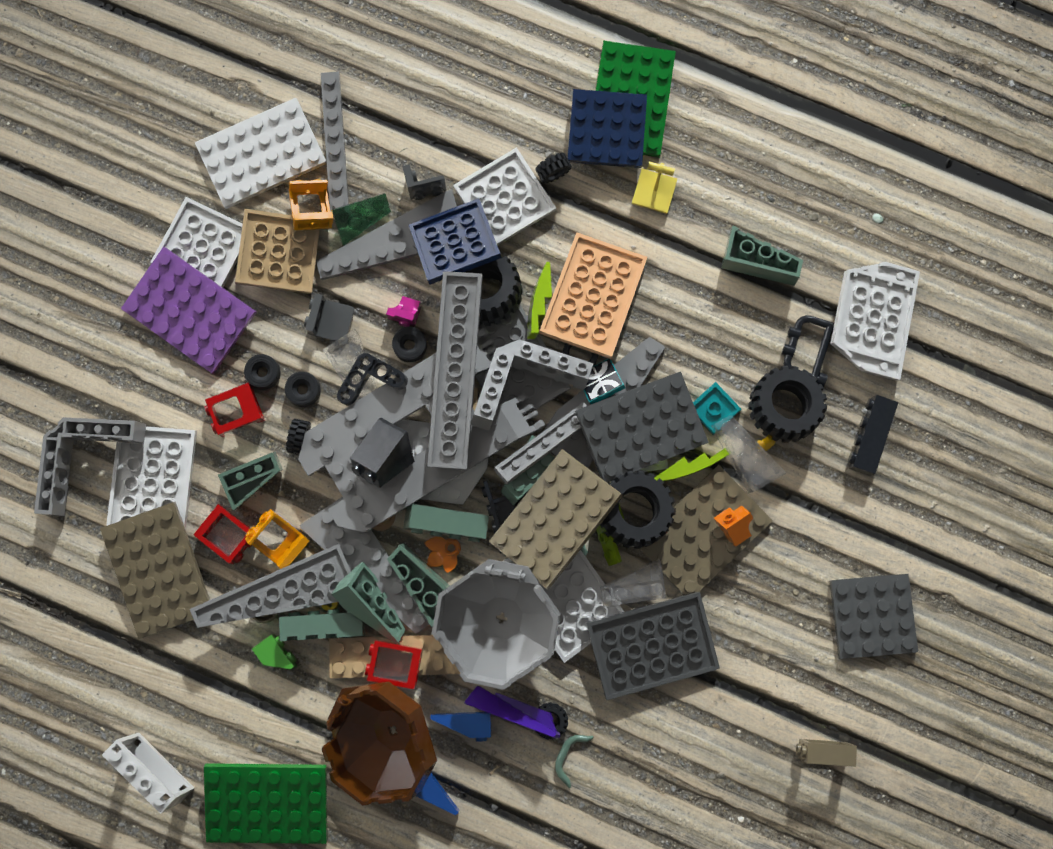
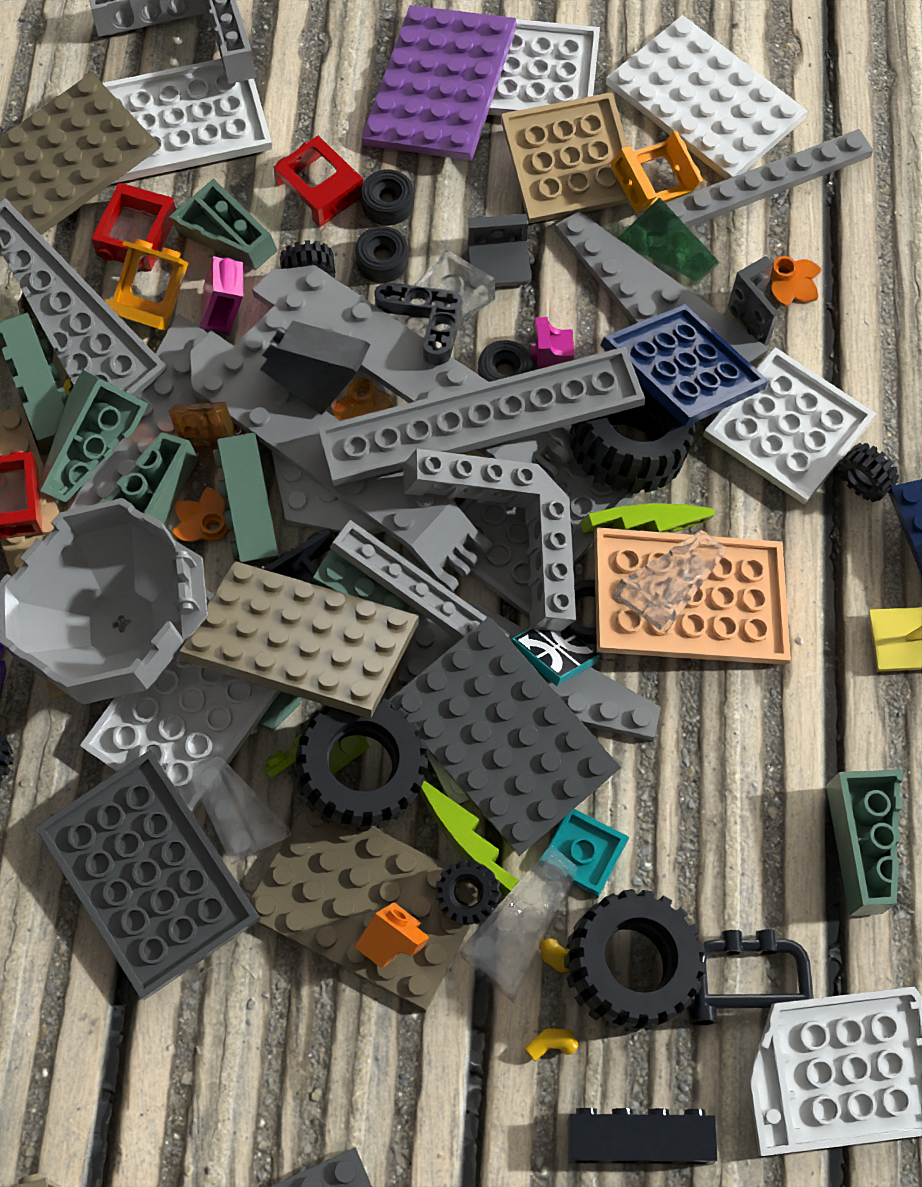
camera: 70 degrees right, 15 degrees down
none -> clear orange bracket [168,402,243,446]
none -> dark pink torso [200,257,243,333]
none -> clear orange plate [333,378,395,421]
none -> black tyre [435,860,501,925]
none -> yellow arm [523,1028,578,1062]
none -> clear wedge [612,530,728,634]
none -> orange plate [770,256,822,307]

